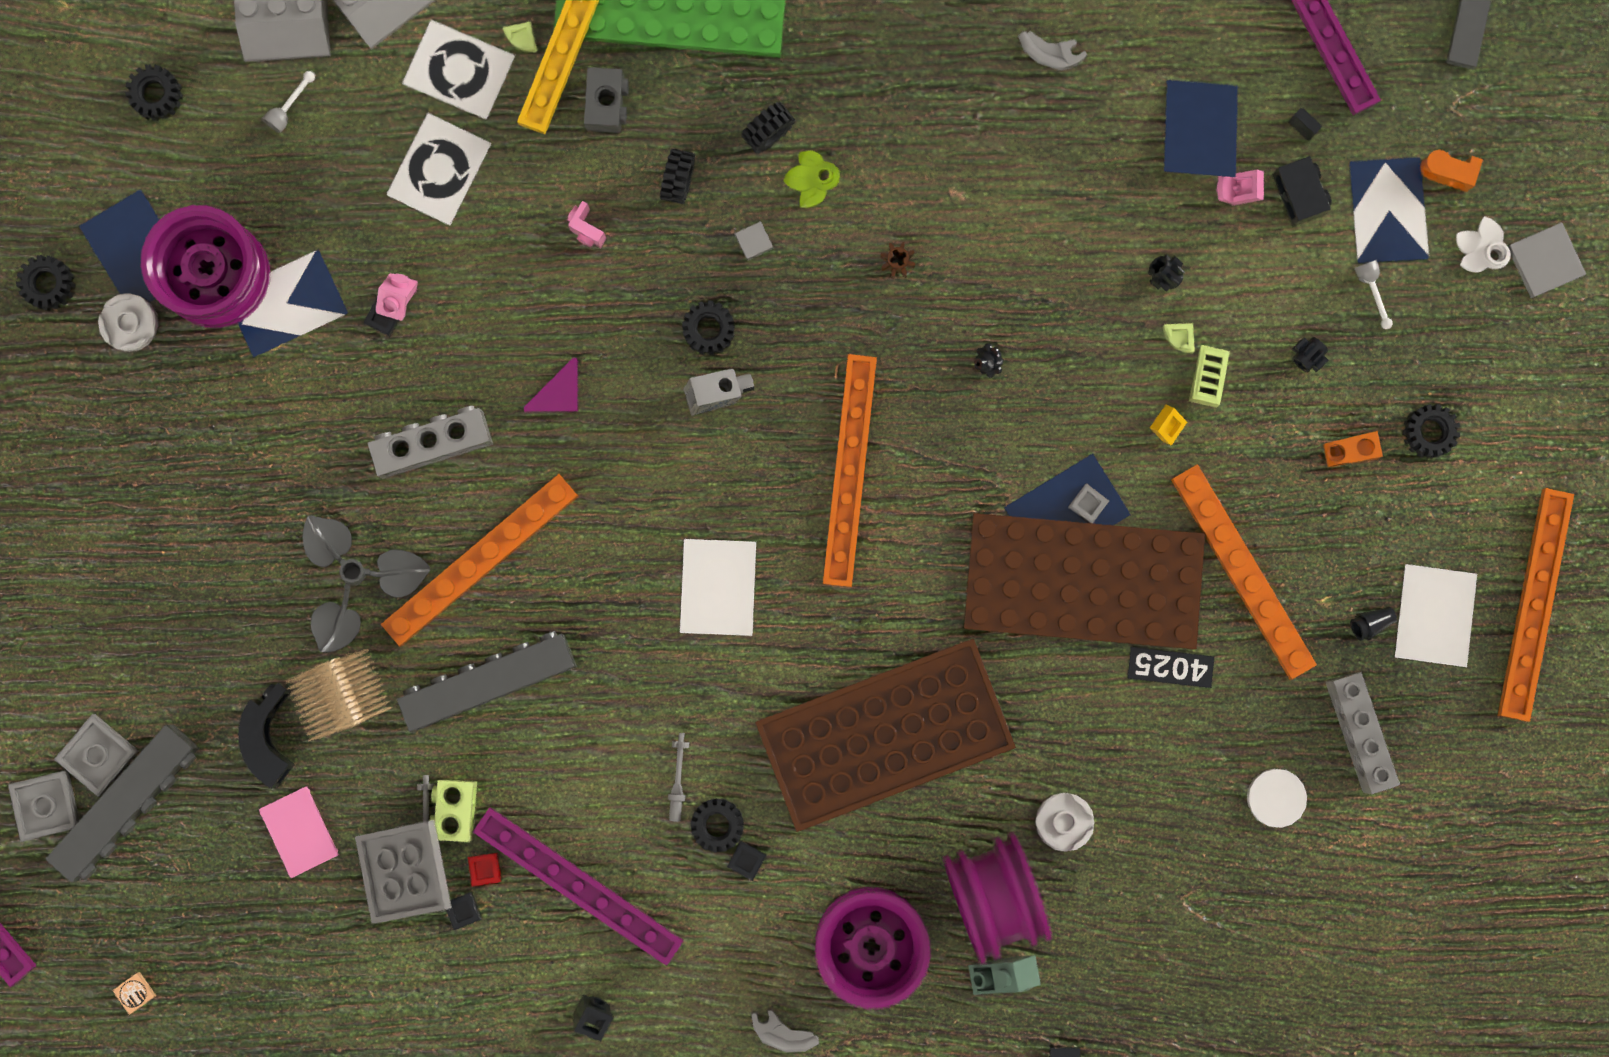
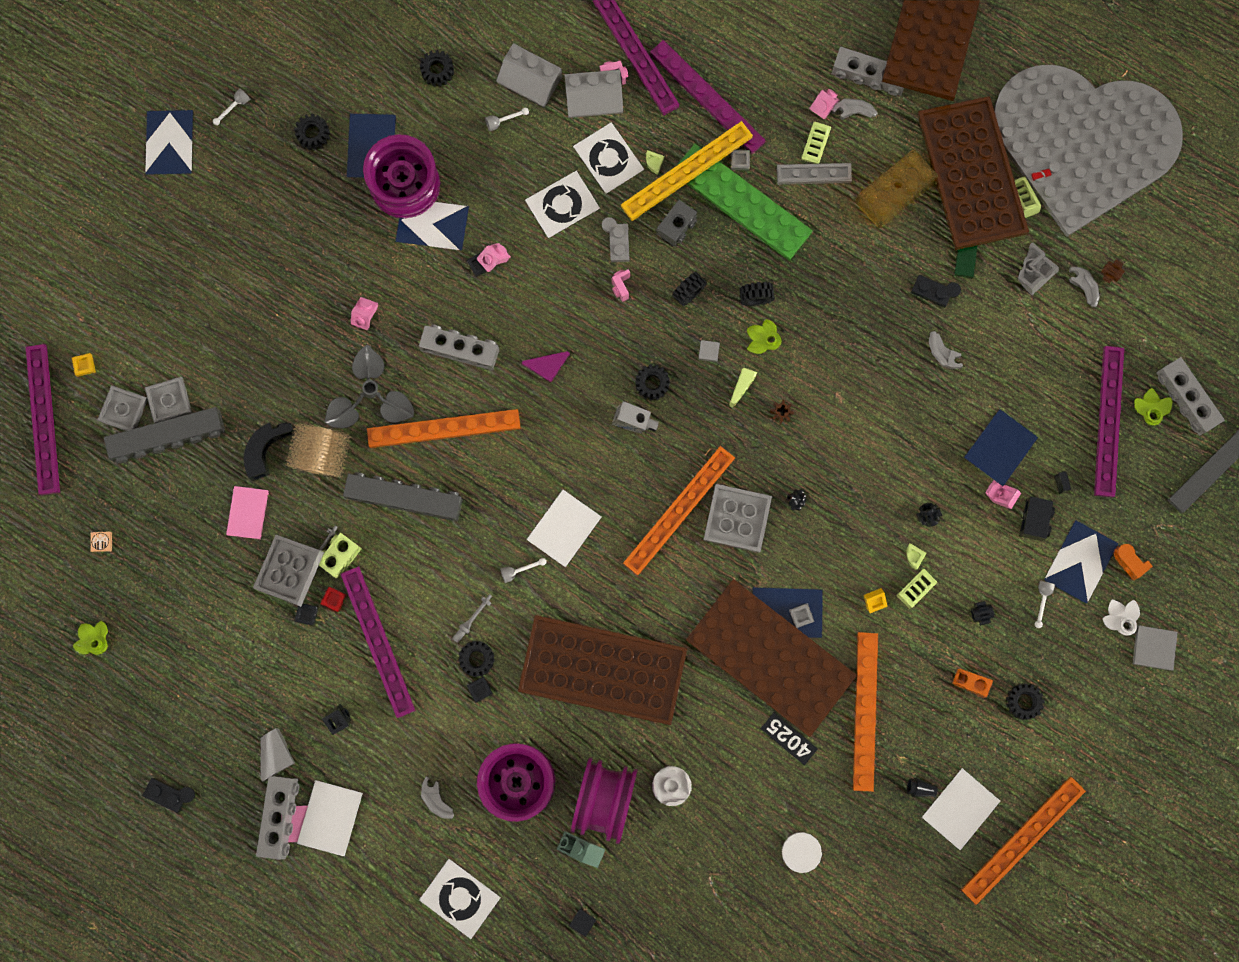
camera: 35 degrees right, 5 degrees down
white tile [98,293,158,352] -> none
light grey brick [1325,672,1400,794] -> none
none -> bright pink bracket [351,297,378,330]
none -> hinge [500,558,546,583]
none -> light grey hinge [602,217,629,262]
none -> light grey plate [703,484,772,553]
none -> yellowish green slope [729,368,757,408]

